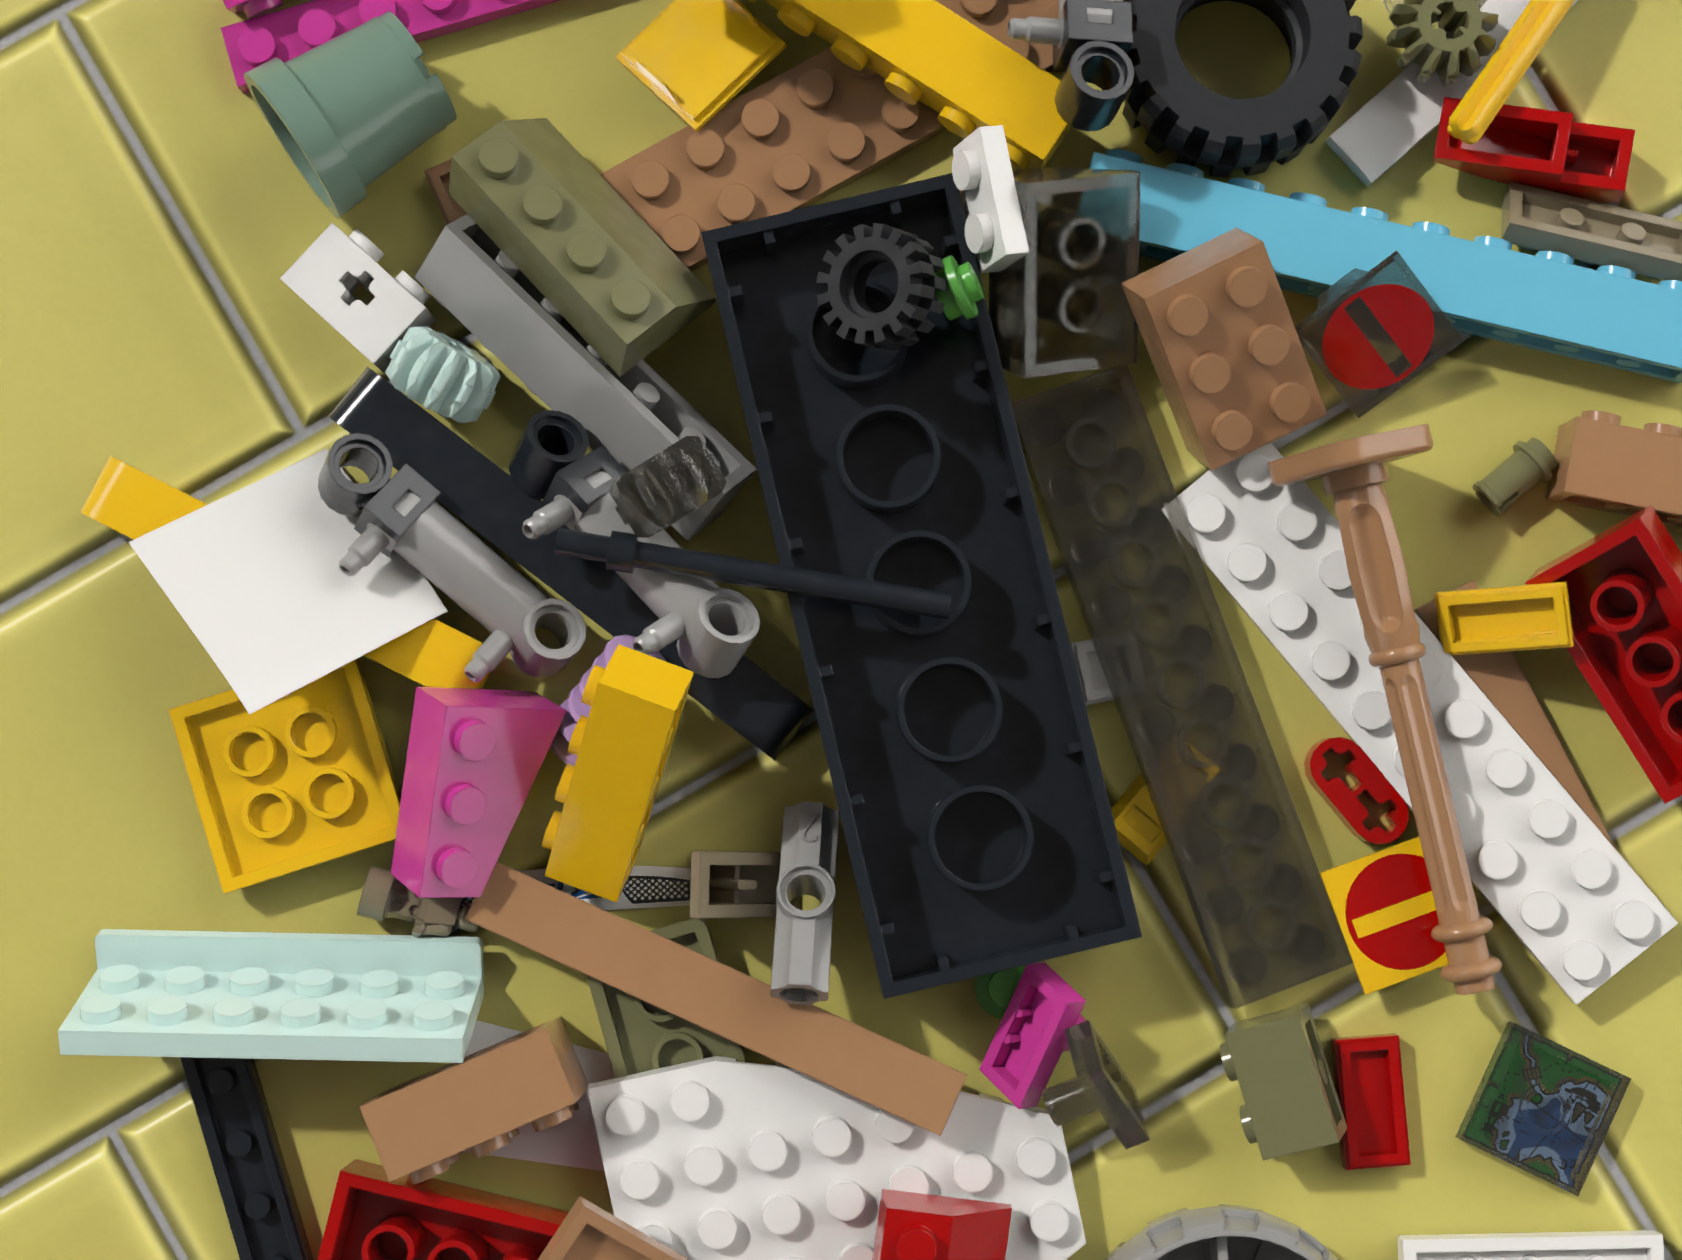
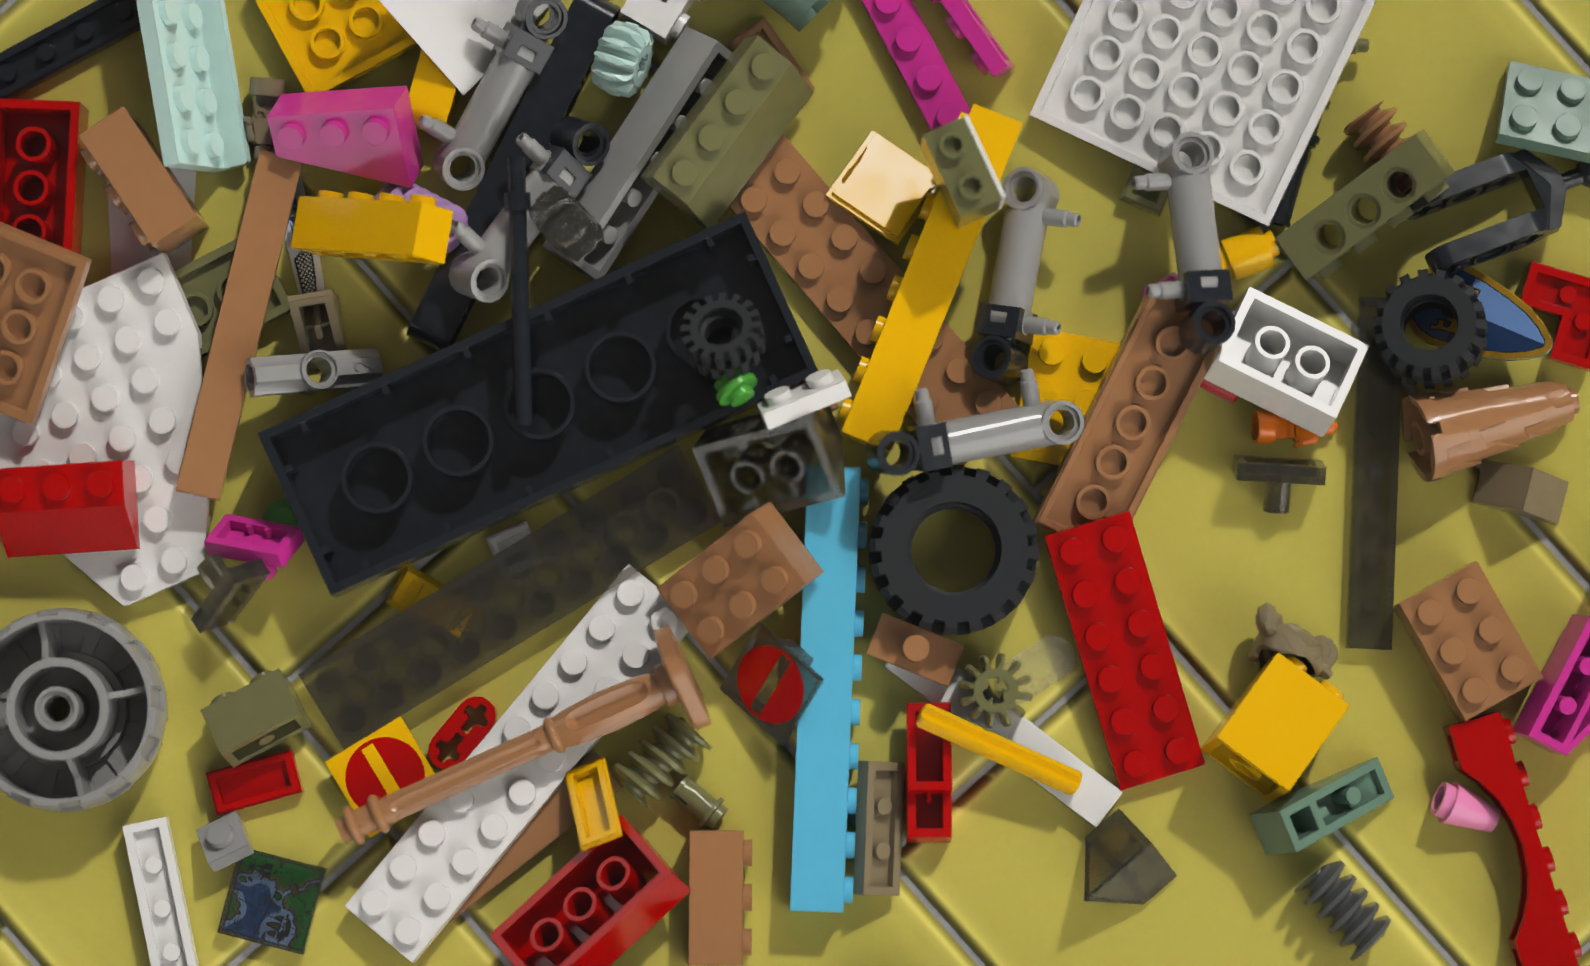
camera: 80 degrees right, 0 degrees up
none -> light grey plate [196,810,255,872]
none -> olive piece [613,713,712,810]
none -> medium nougat tile [866,612,965,687]

